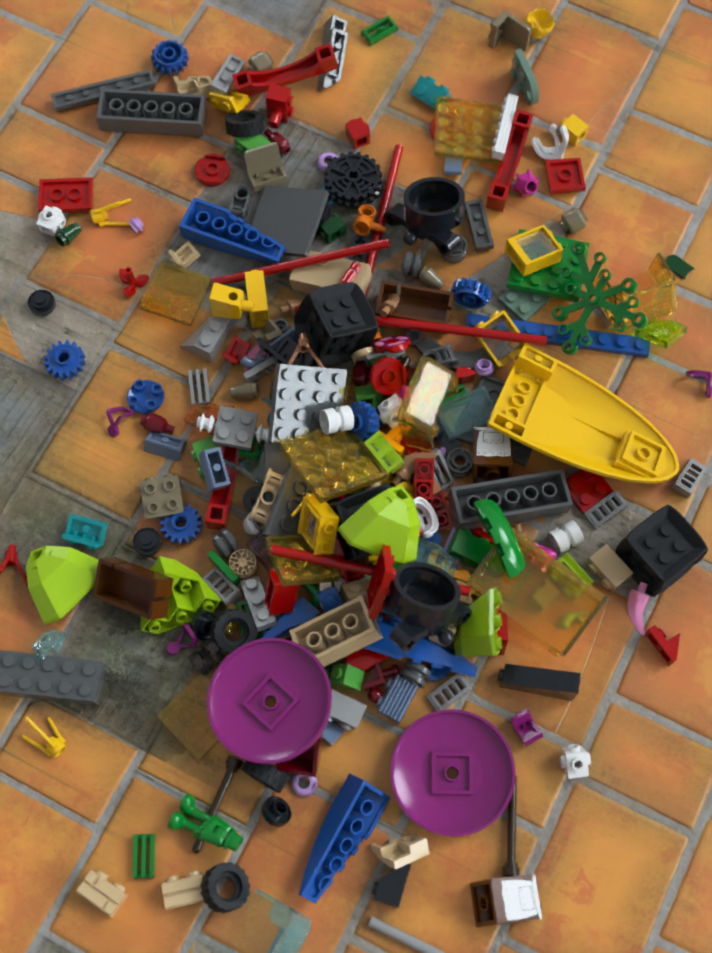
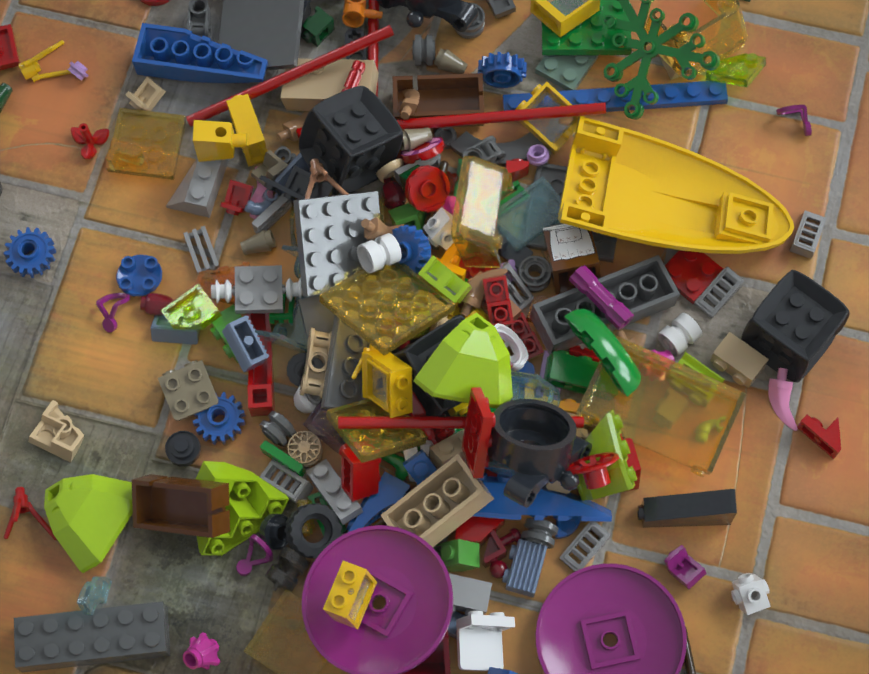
camera: 10 degrees left, 0 degrees up
teal bracket [61,513,109,550] -> none
none -> tan slope [28,400,84,463]
none -> clear neon green plate [160,283,222,329]
none -> dark pink rock [183,632,221,670]
none -> yellow window [323,561,377,630]
none -> medium nougat bar [361,217,404,241]
none -> dark tan cone [400,127,432,152]
none -> white bracket [456,611,515,671]
none -> red wheel [567,452,619,489]
none -> magenta axle [569,265,634,330]

